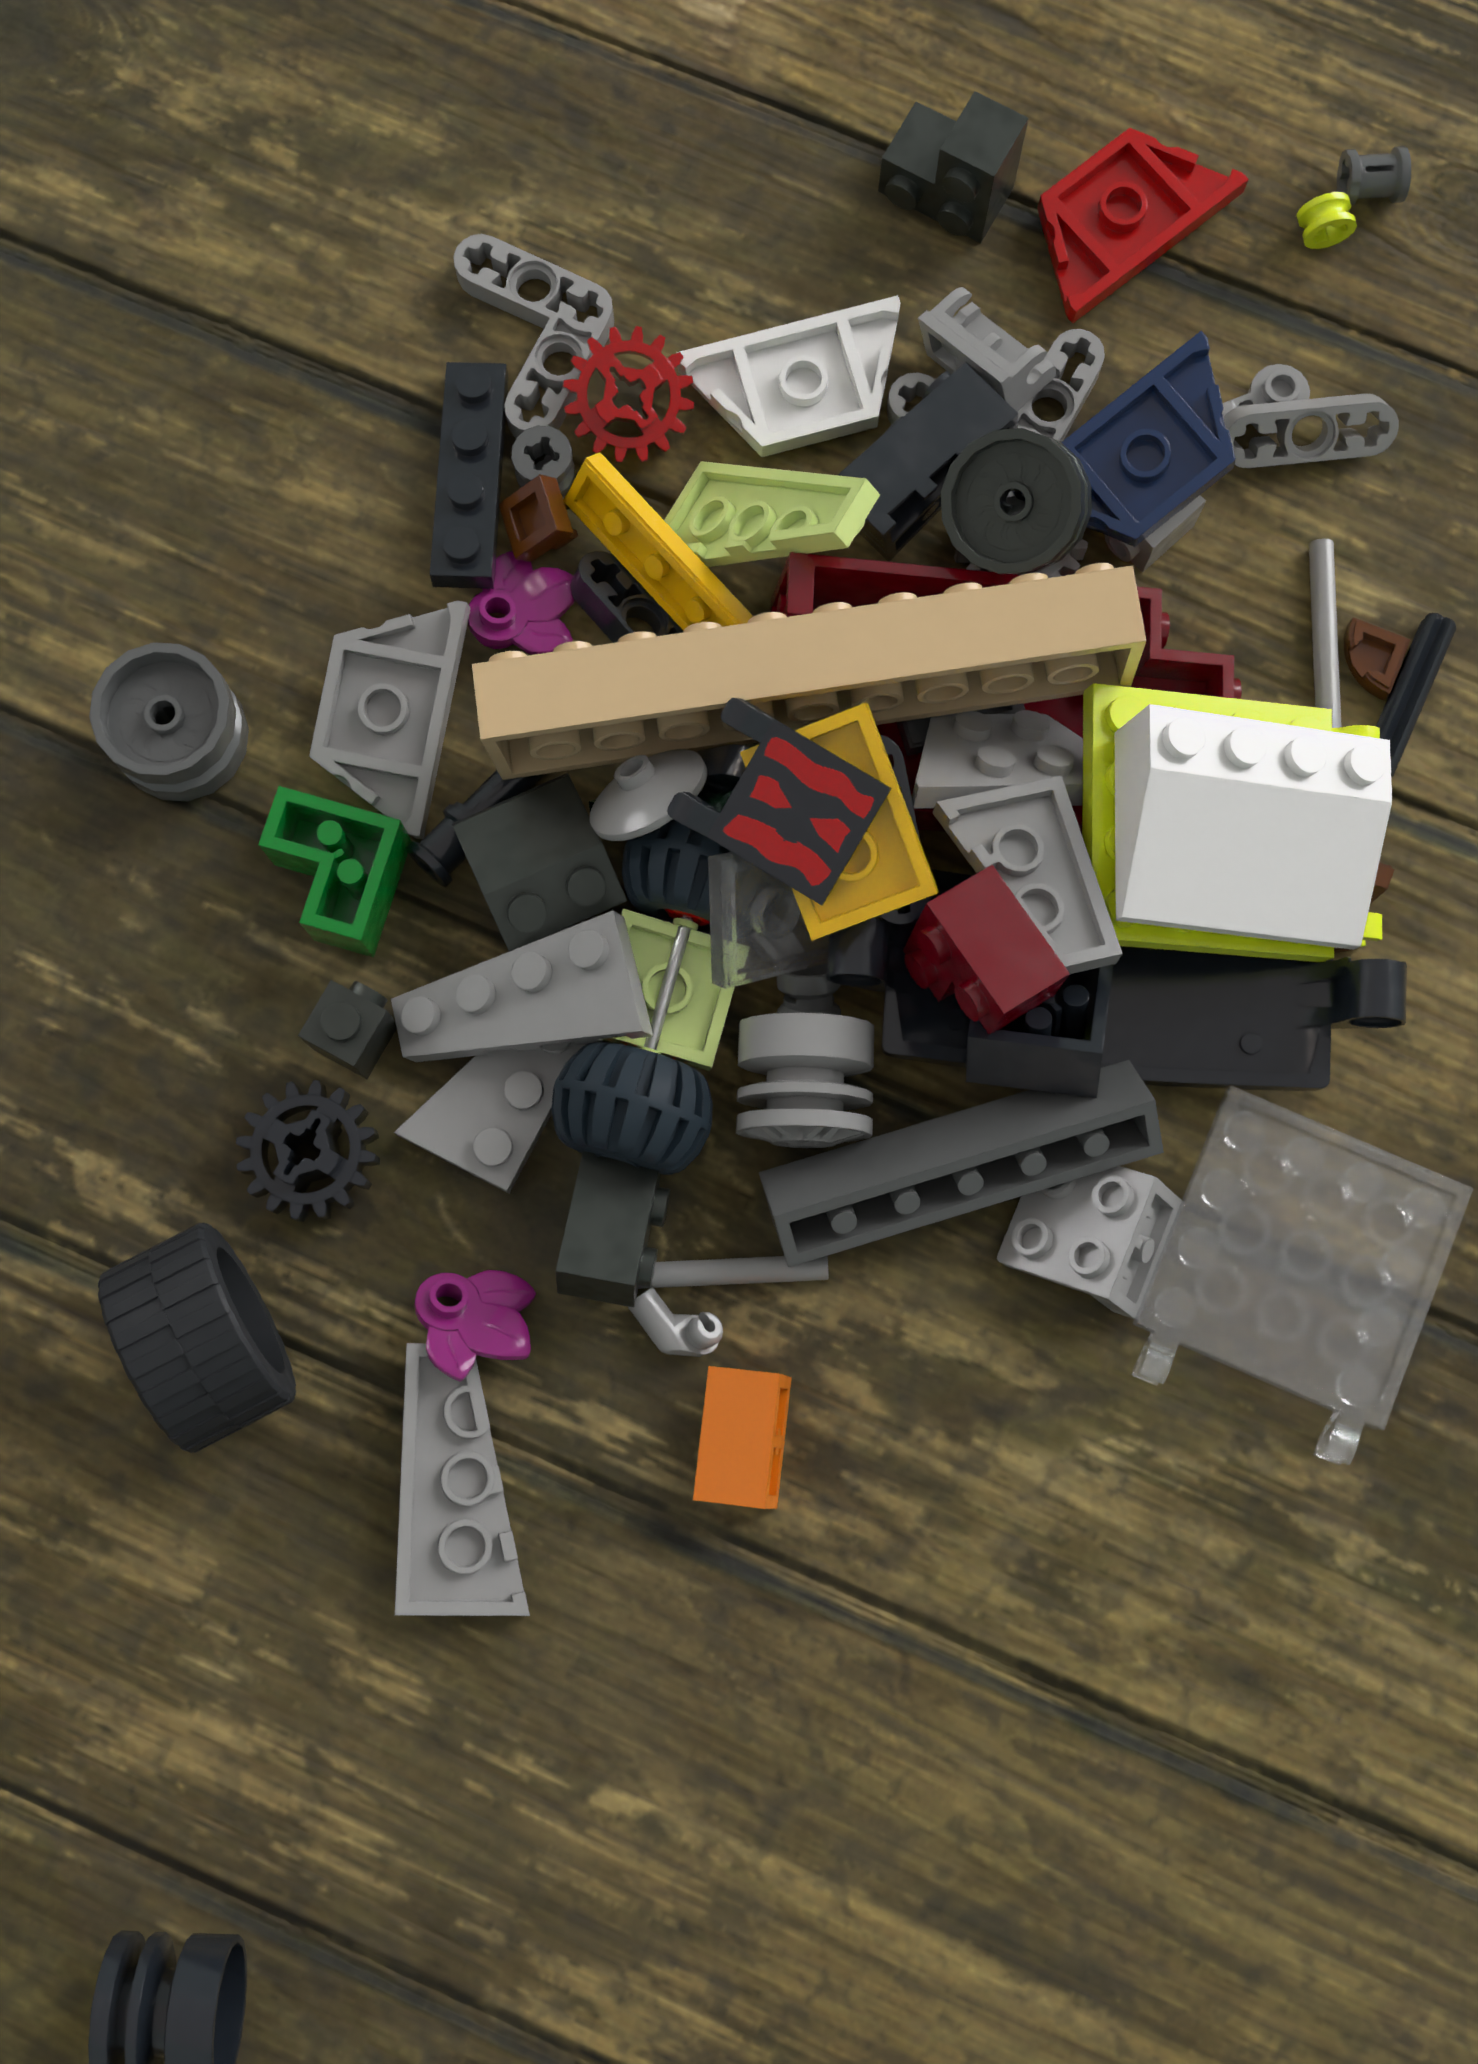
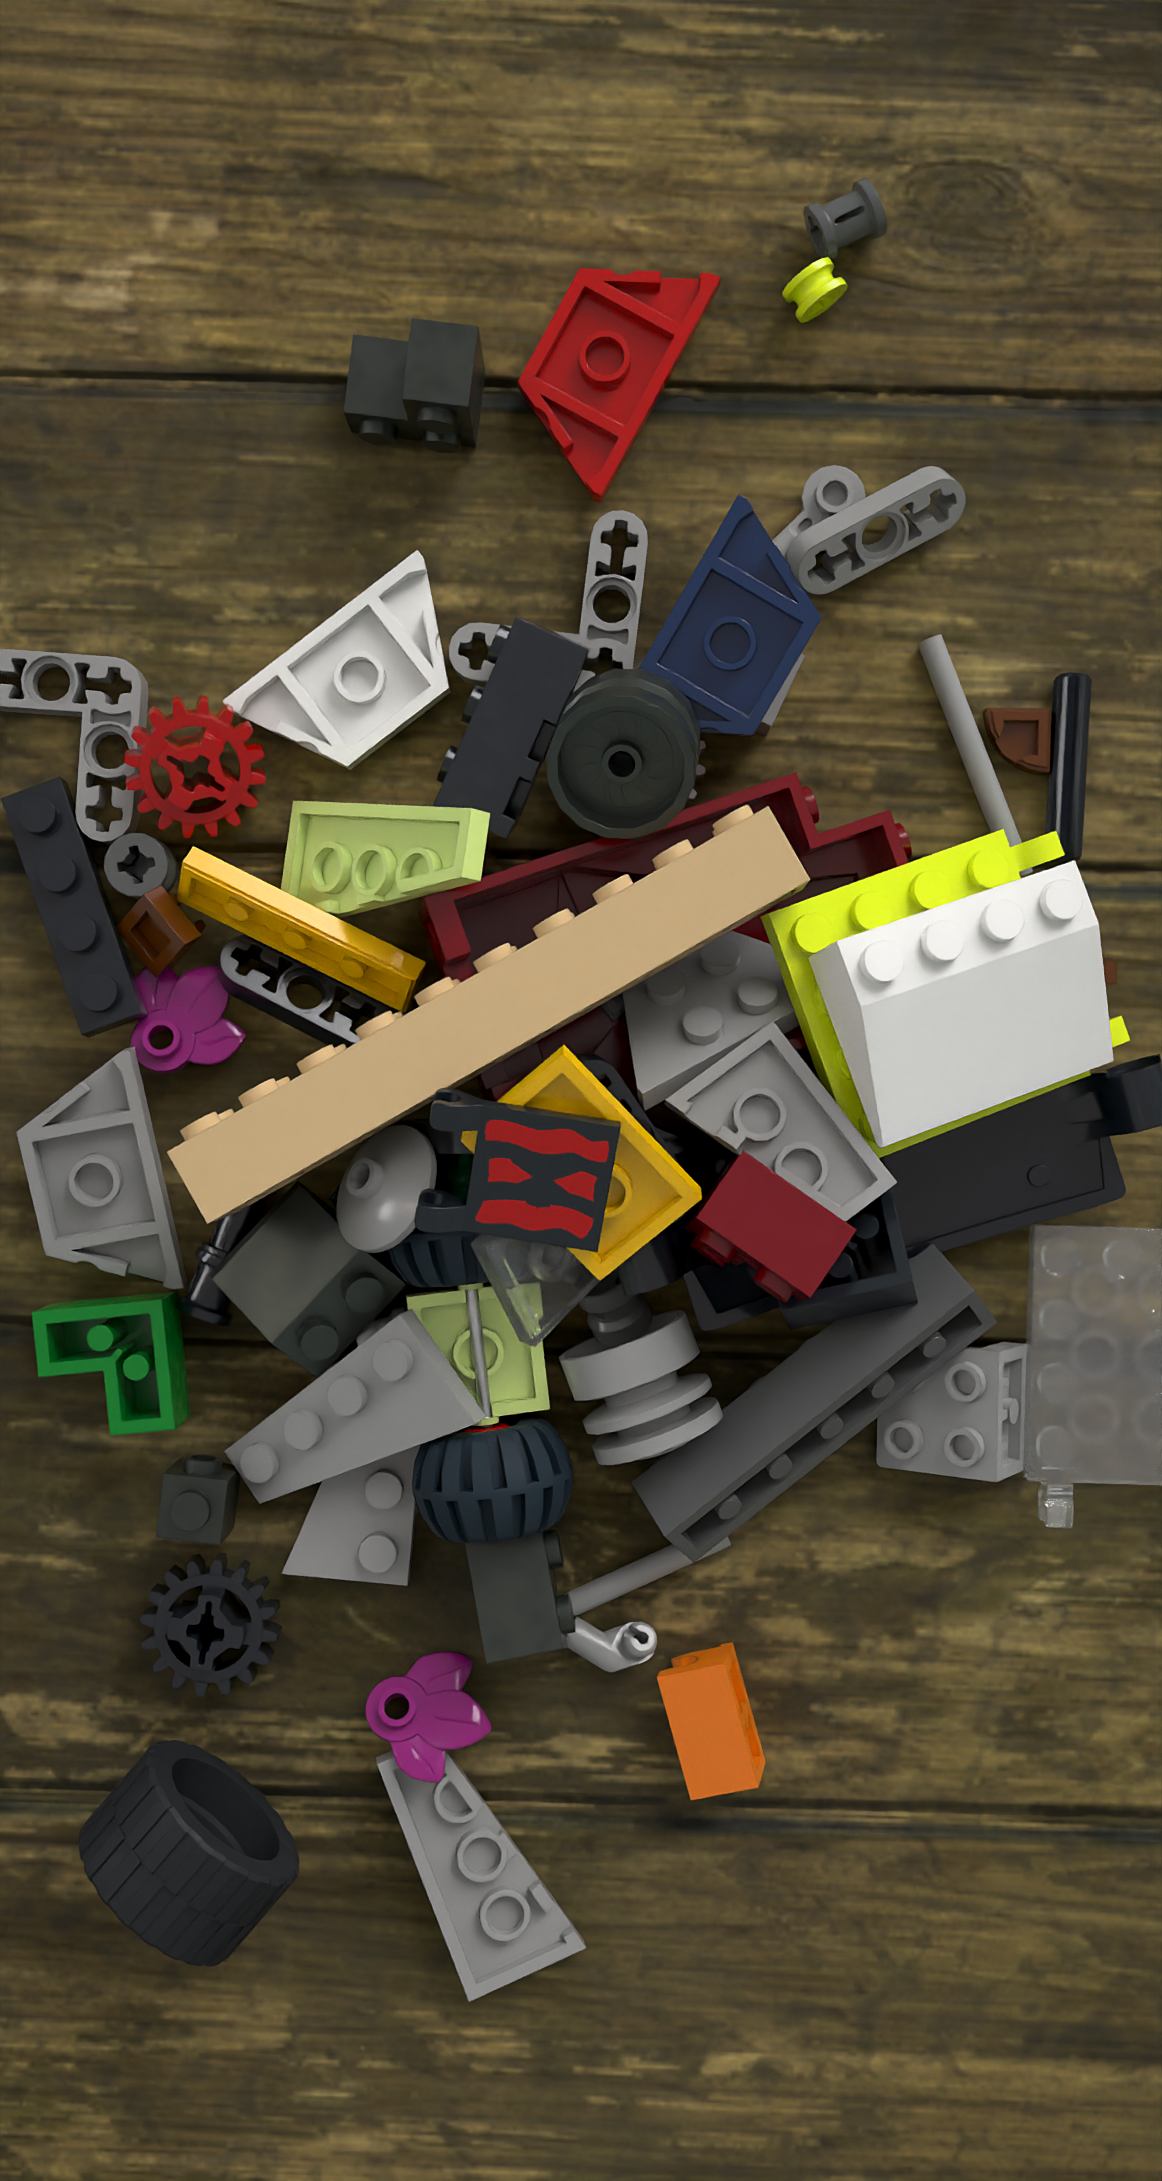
camera: 25 degrees left, 10 degrees up
light grey hinge [918,287,1057,411] -> none

